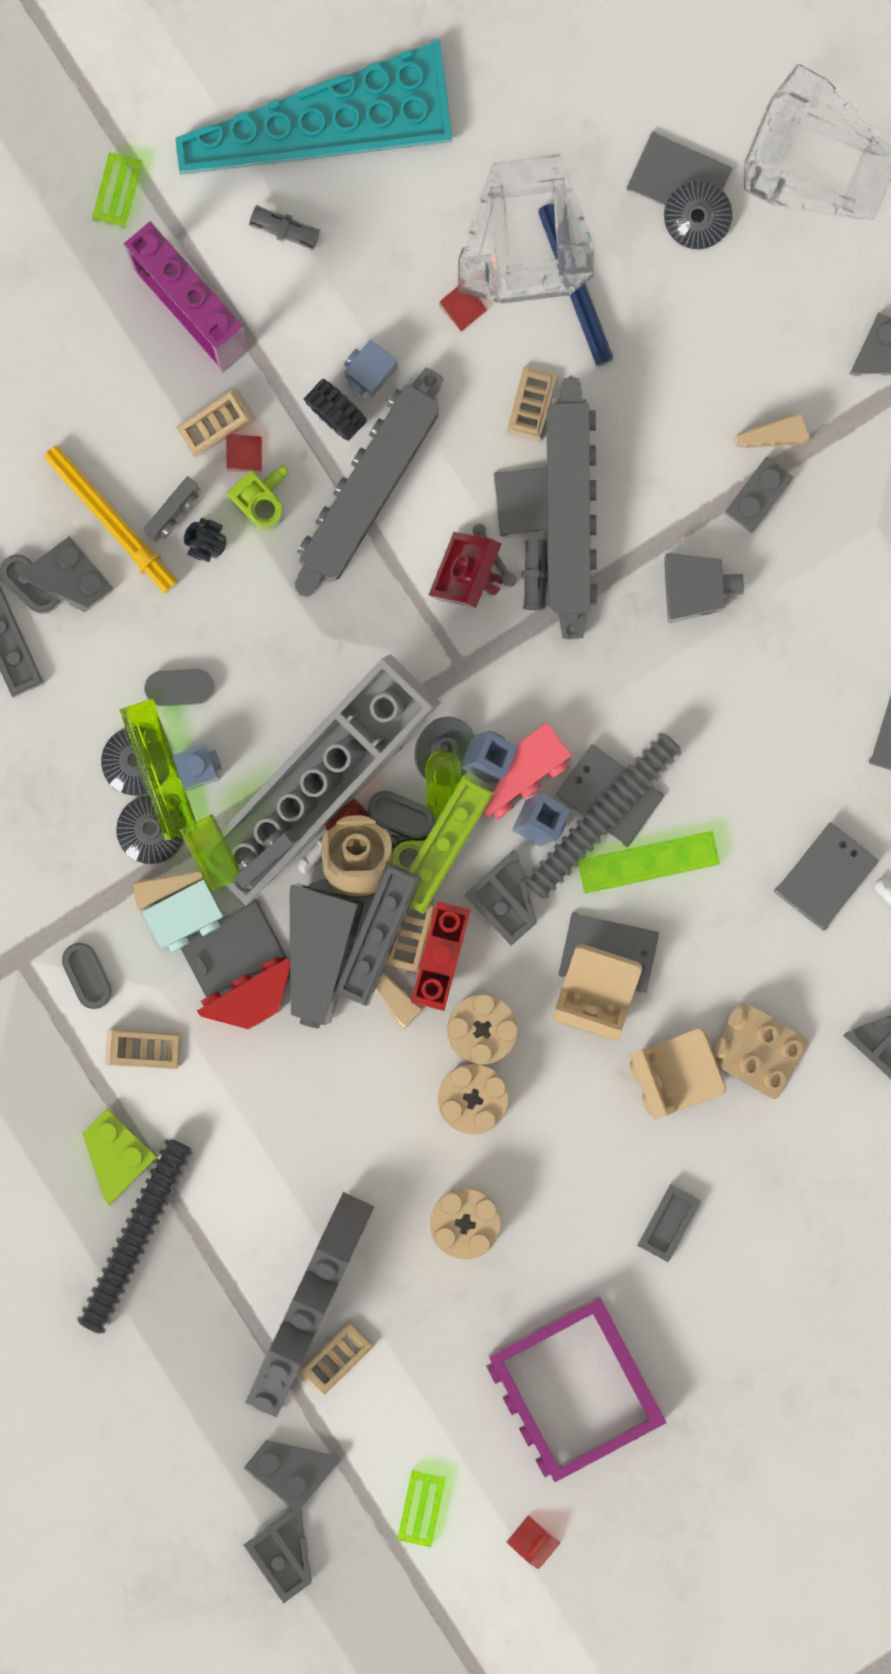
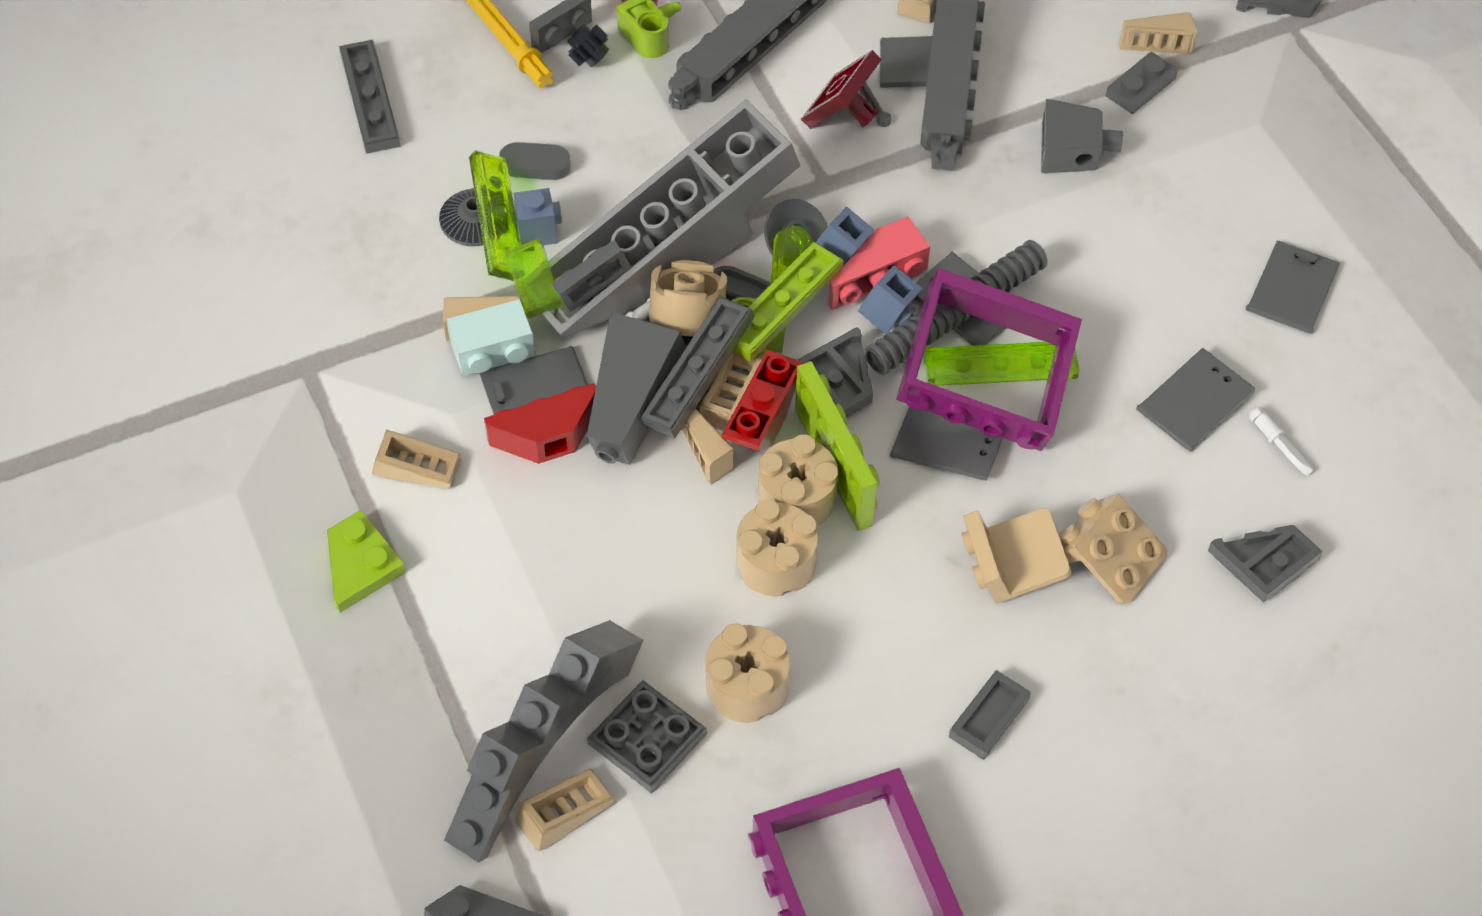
camera: 10 degrees right, 30 degrees down
dark grey tile [0,555,60,614] -> none
dark grey wing [17,536,114,612] -> none
dark grey tile [62,943,112,1009] -> none
black piece [77,1138,194,1334] -> none
dish [116,795,186,864] -> none
dark grey pin [521,539,548,611] -> none
tan bracket [552,944,642,1041] -> none
none -> dark grey tile [587,680,707,794]
none -> lime plate [795,361,880,531]
none -> magenta window [896,268,1082,451]

